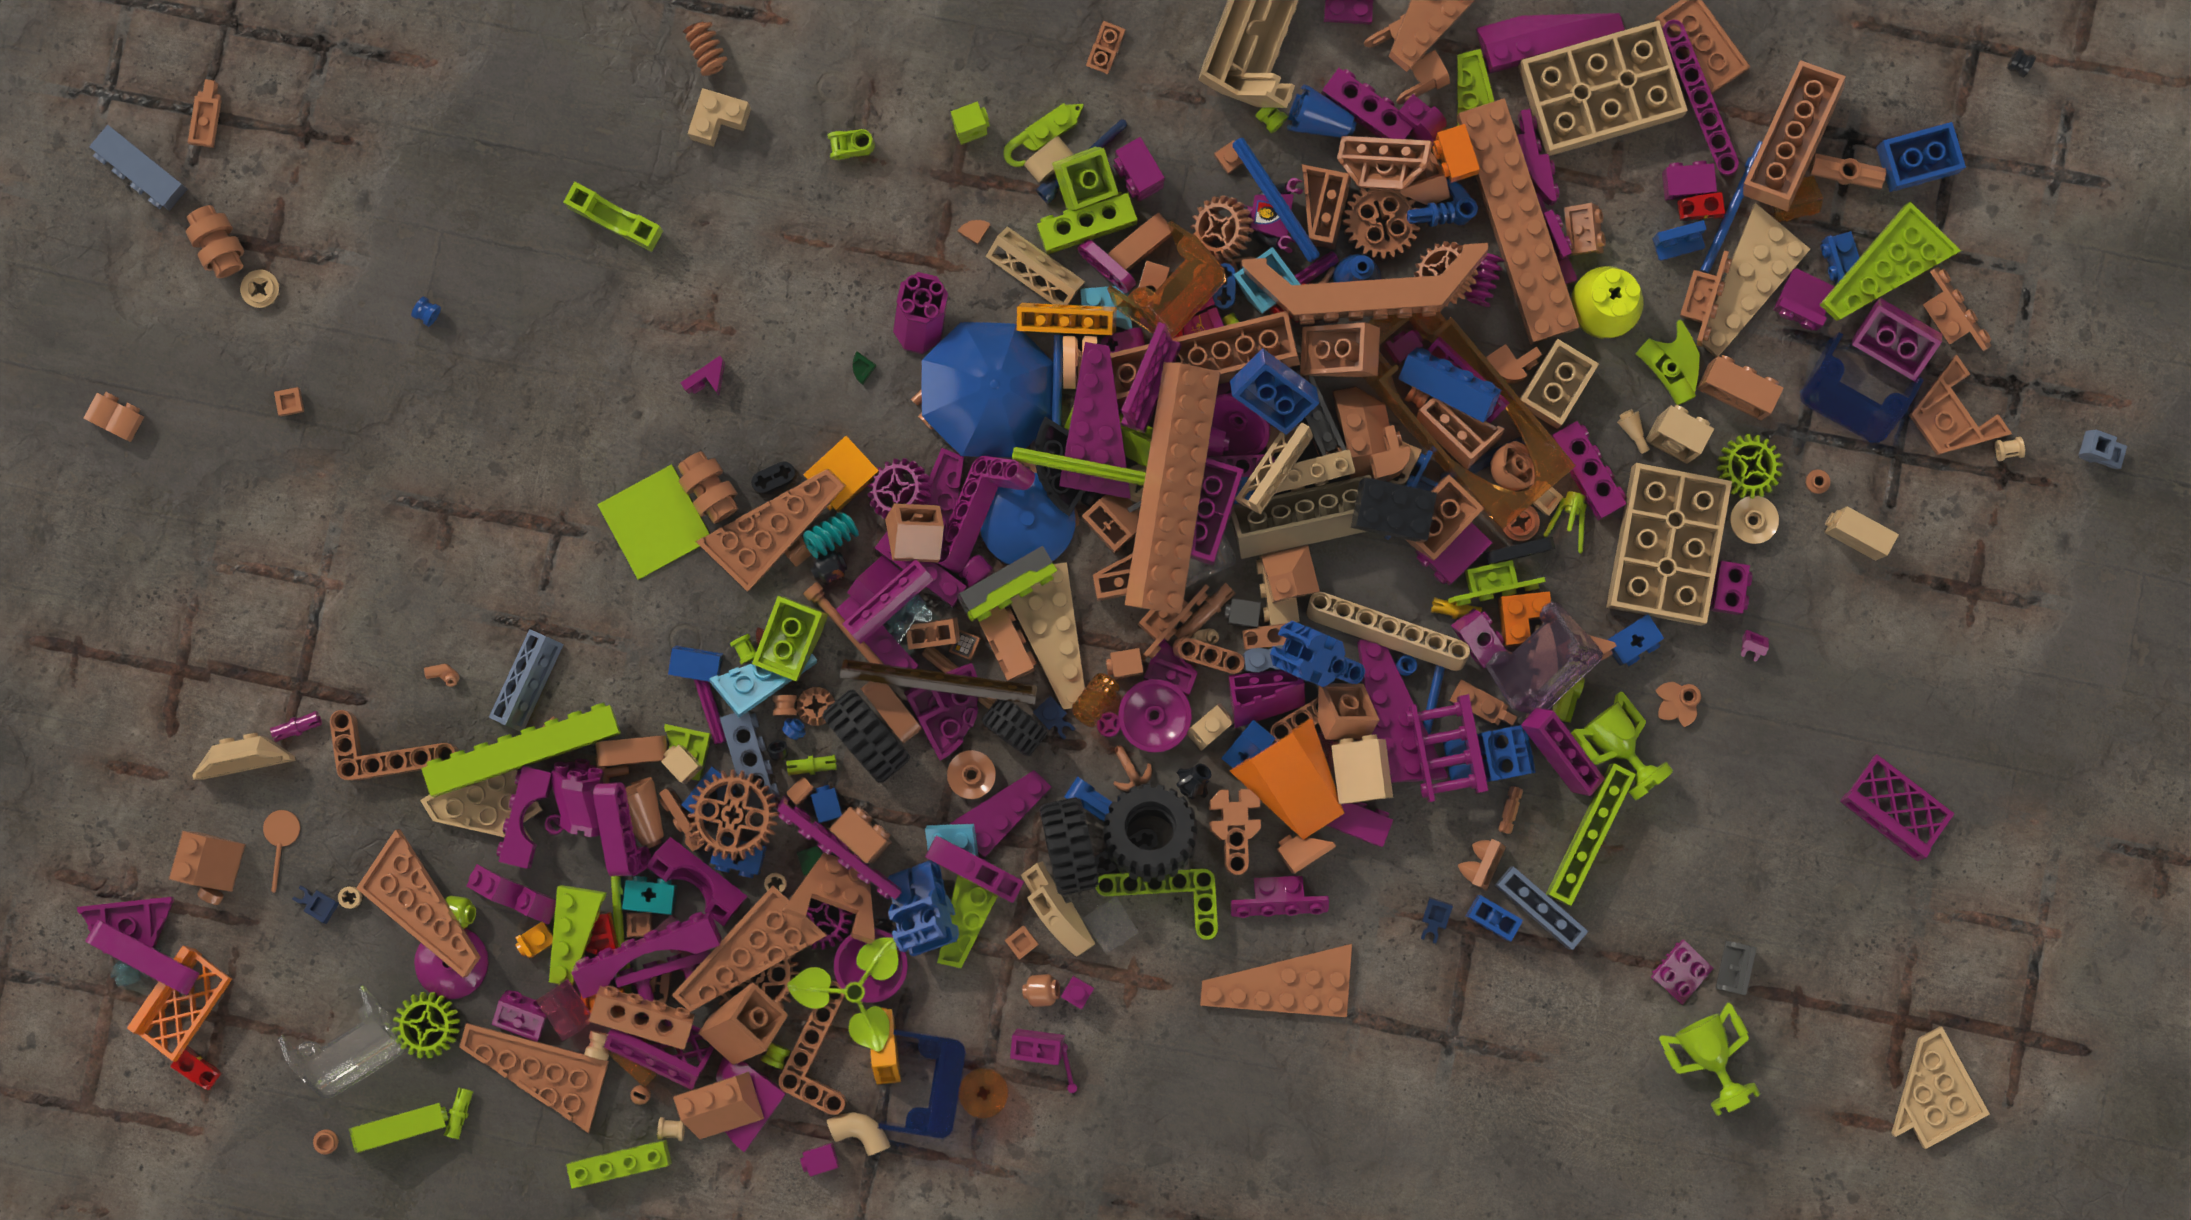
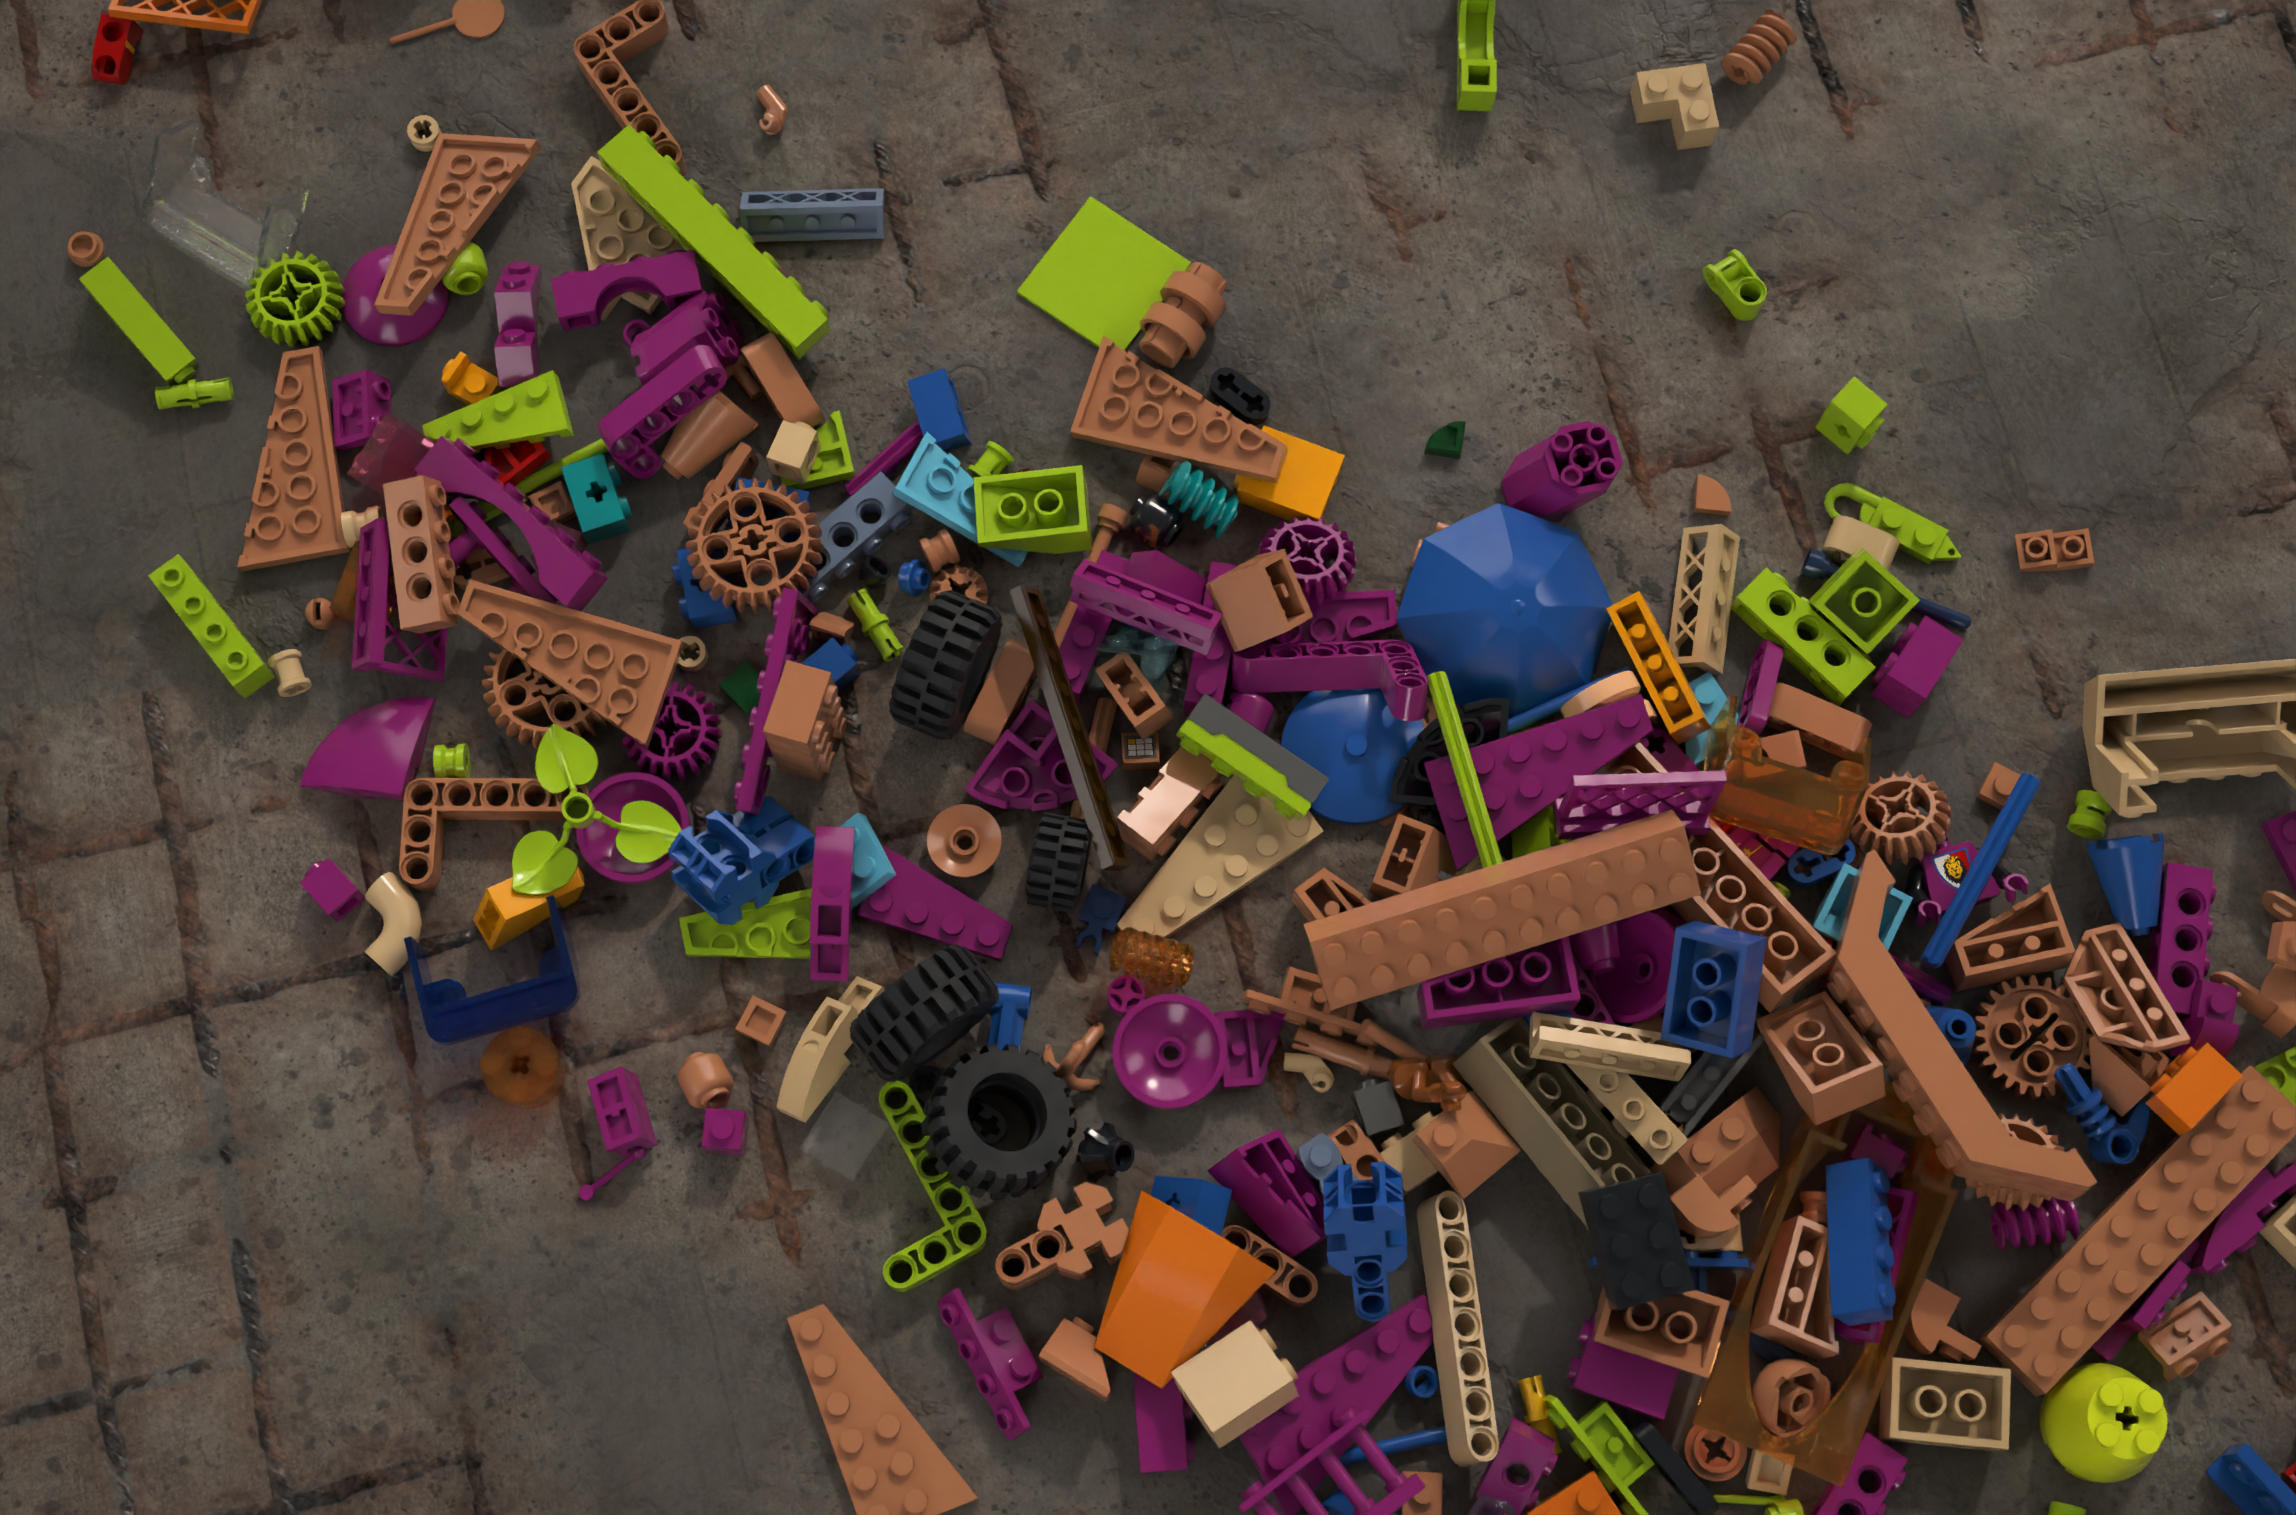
camera: 65 degrees right, 10 degrees down
dark blue plate [292,885,339,924] -> none
magenta arch [647,837,747,926] -> none
nougat slope [673,1072,764,1139] -> none
magenta slope [680,356,725,396] -> none
nougat slope [699,983,788,1065] -> none
nougat wing [782,852,875,944] -> none
nougat brick [1106,648,1143,680] -> none
nougat beam [1173,637,1245,674] -> none
tan torso [1187,703,1234,751] -> none
nougat slope [1318,684,1379,740] -> none
none -> nougat bar [1360,1019,1427,1062]
none -> dark orange piece [1388,1053,1466,1112]

